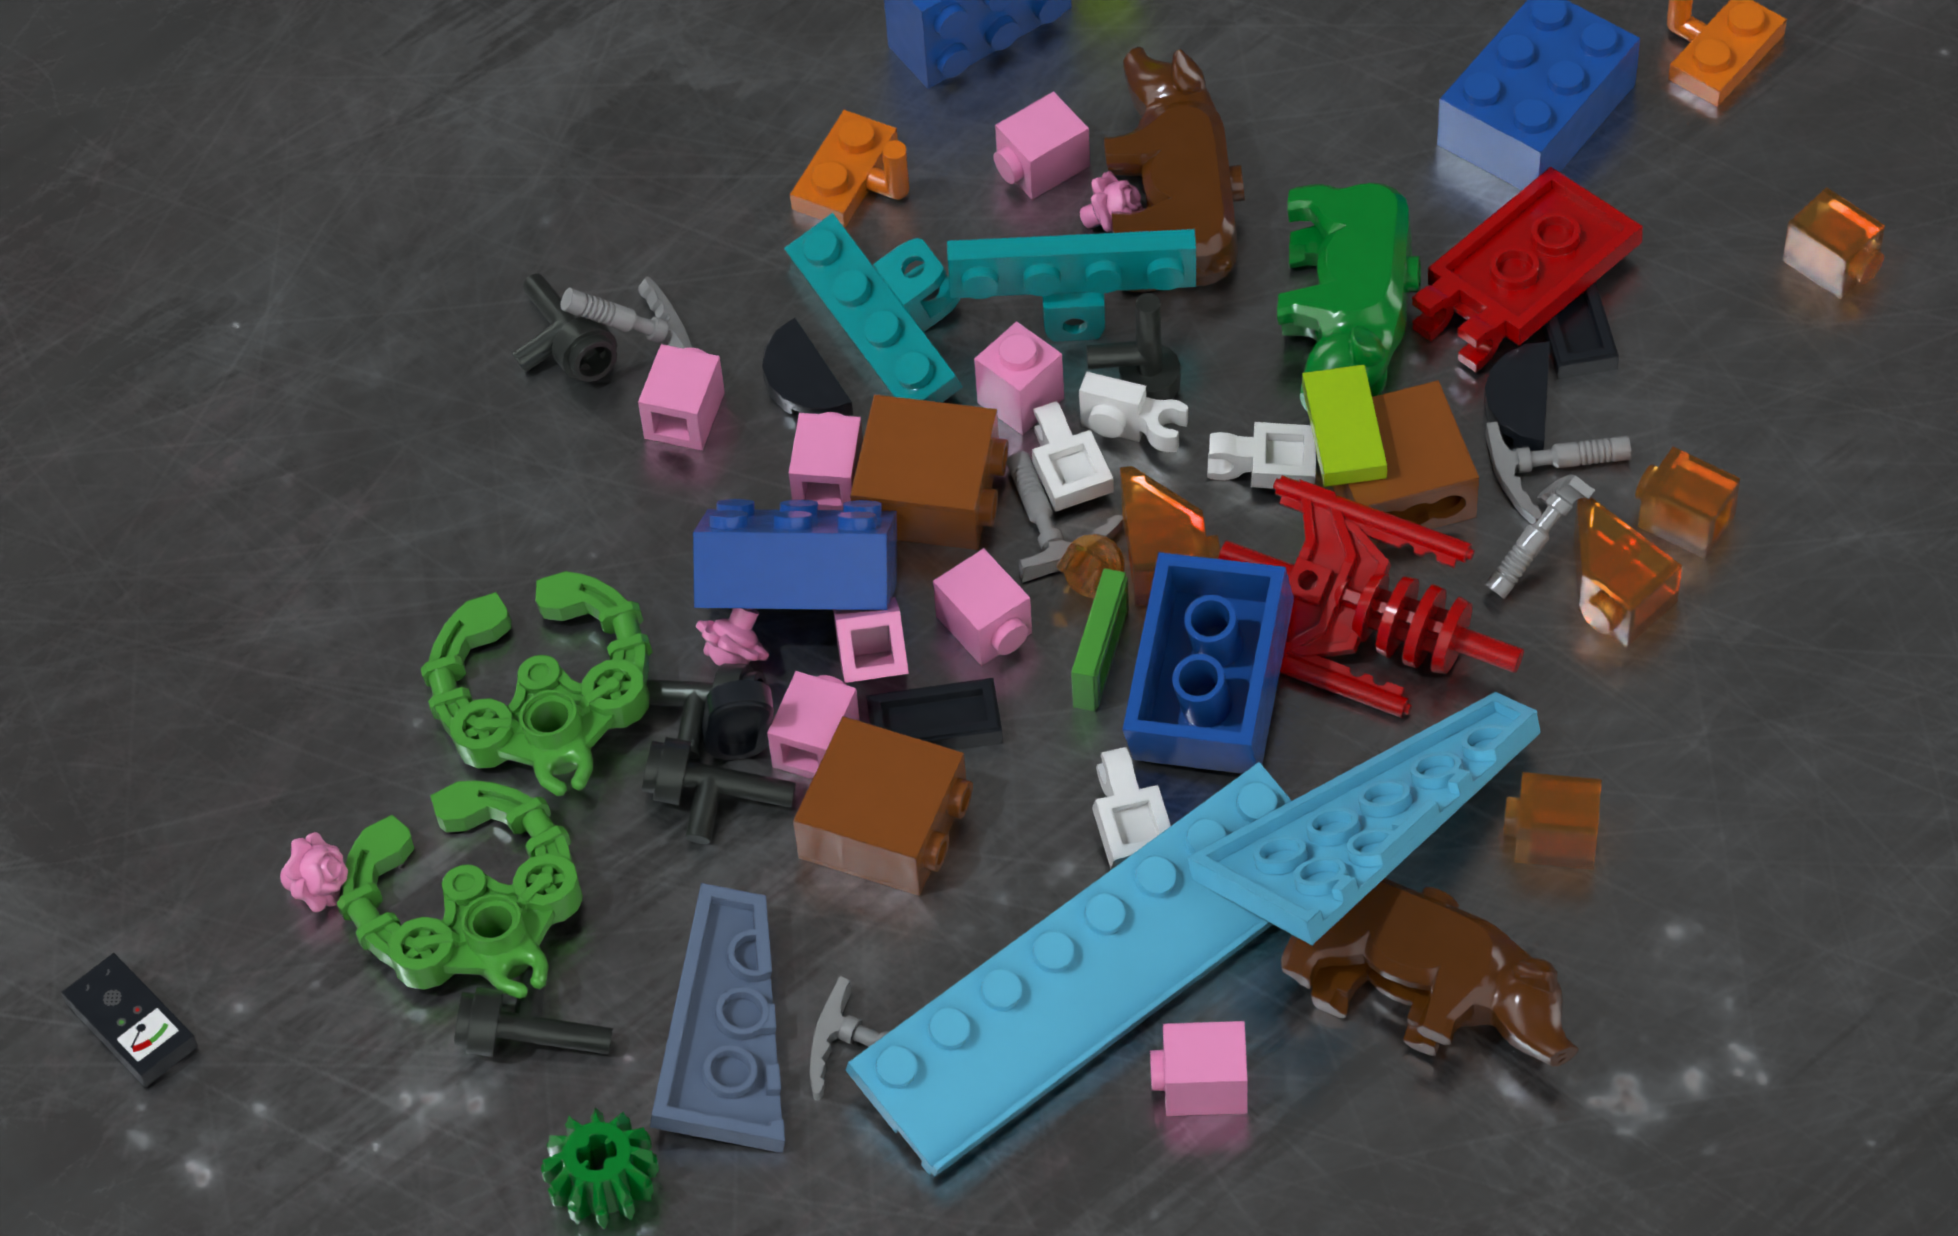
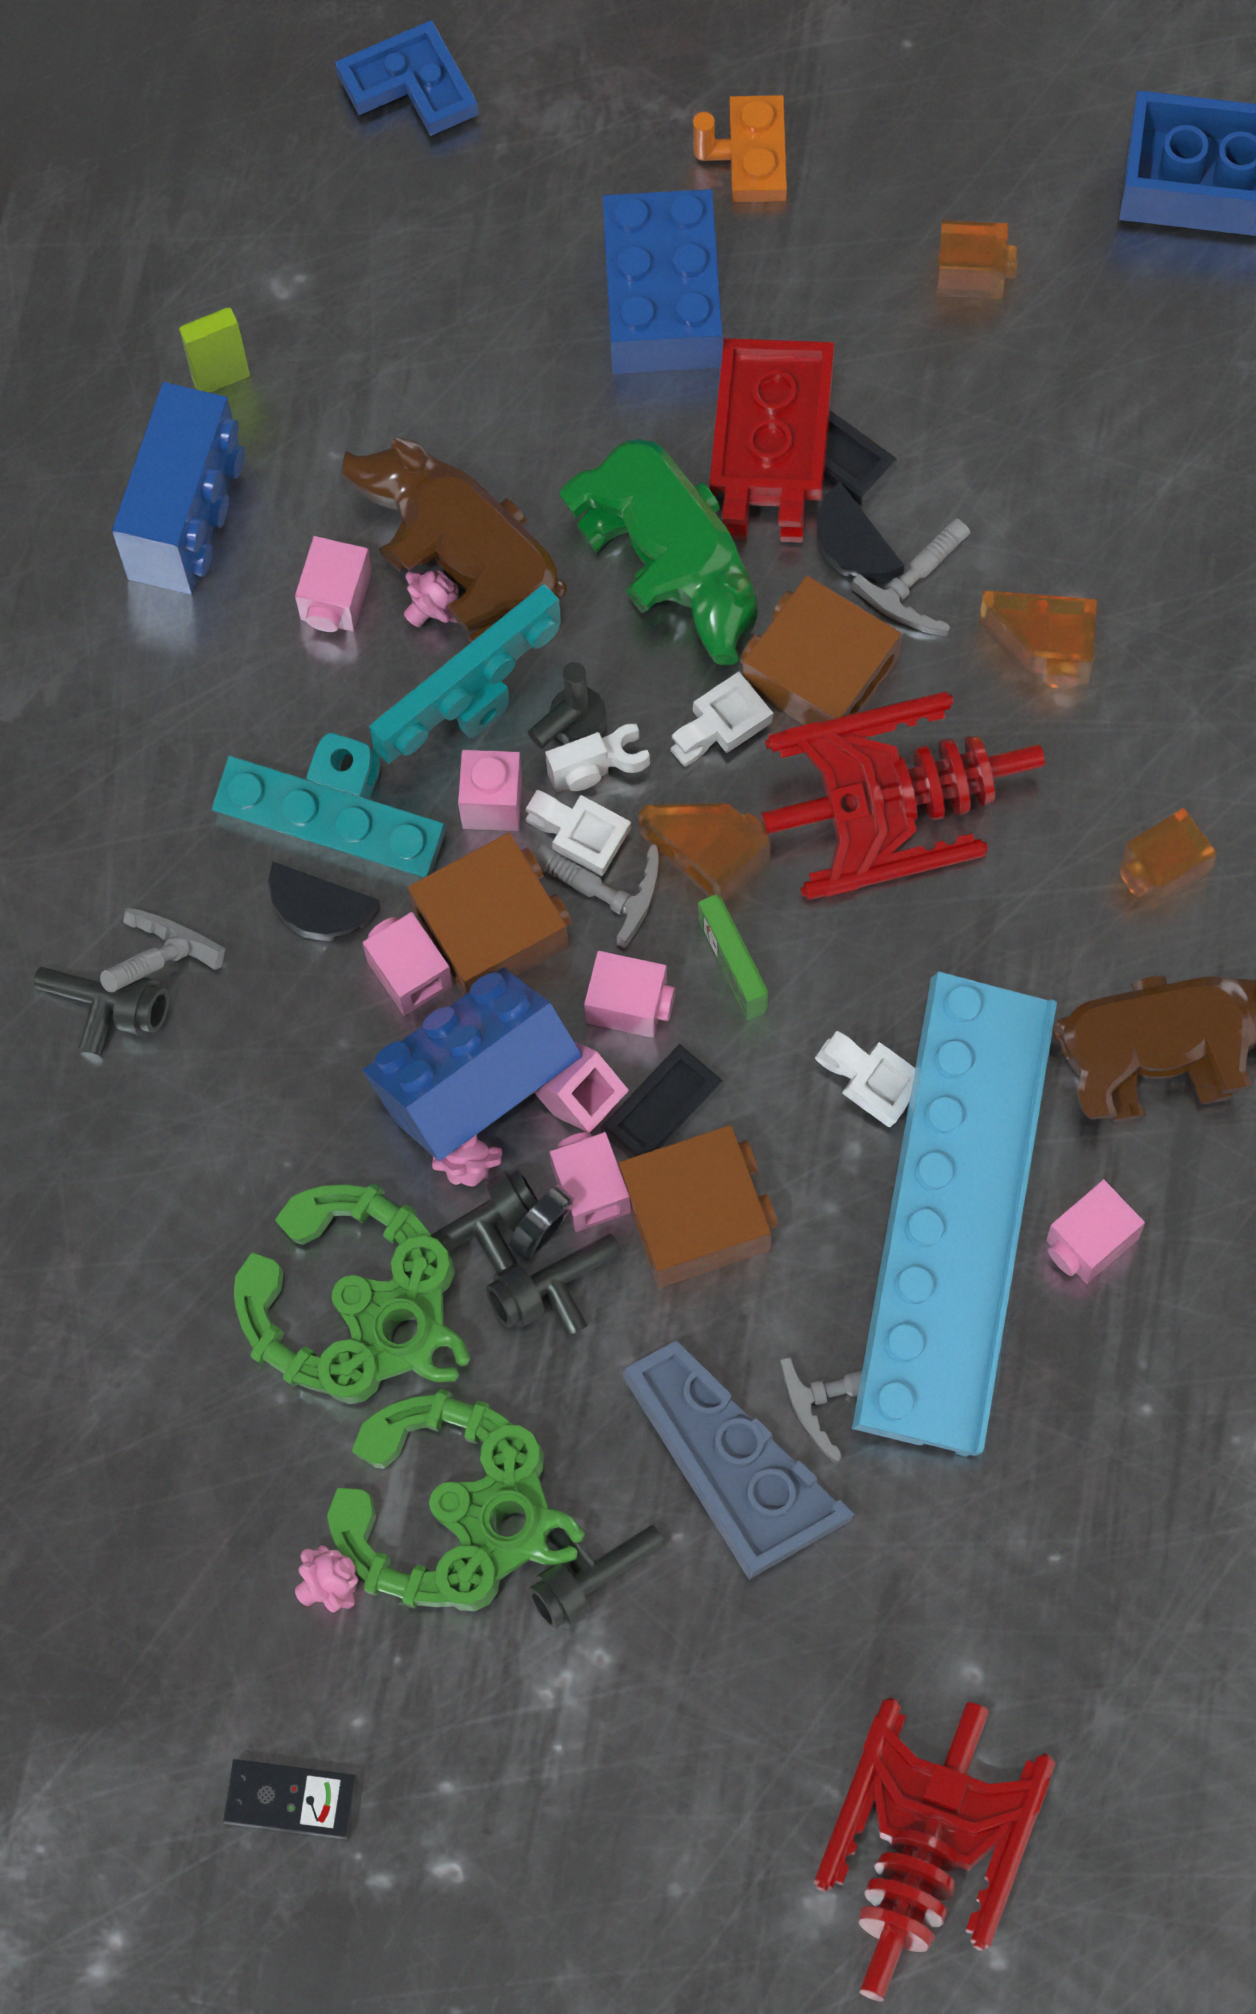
camera: 40 degrees left, 15 degrees up
green gear [541,1107,659,1229] -> none
bright pink brick [638,344,725,451] -> none
orange plate [790,110,910,228] -> none
clear orange plate [1056,534,1125,598] -> none
blue brick [1122,552,1294,774] -> none
medium azure wing [1187,692,1541,945] -> none
lime tile [1302,365,1387,487] -> none
light grey piece [1484,474,1595,599] -> none
clear orange brick [1635,447,1740,559] -> none

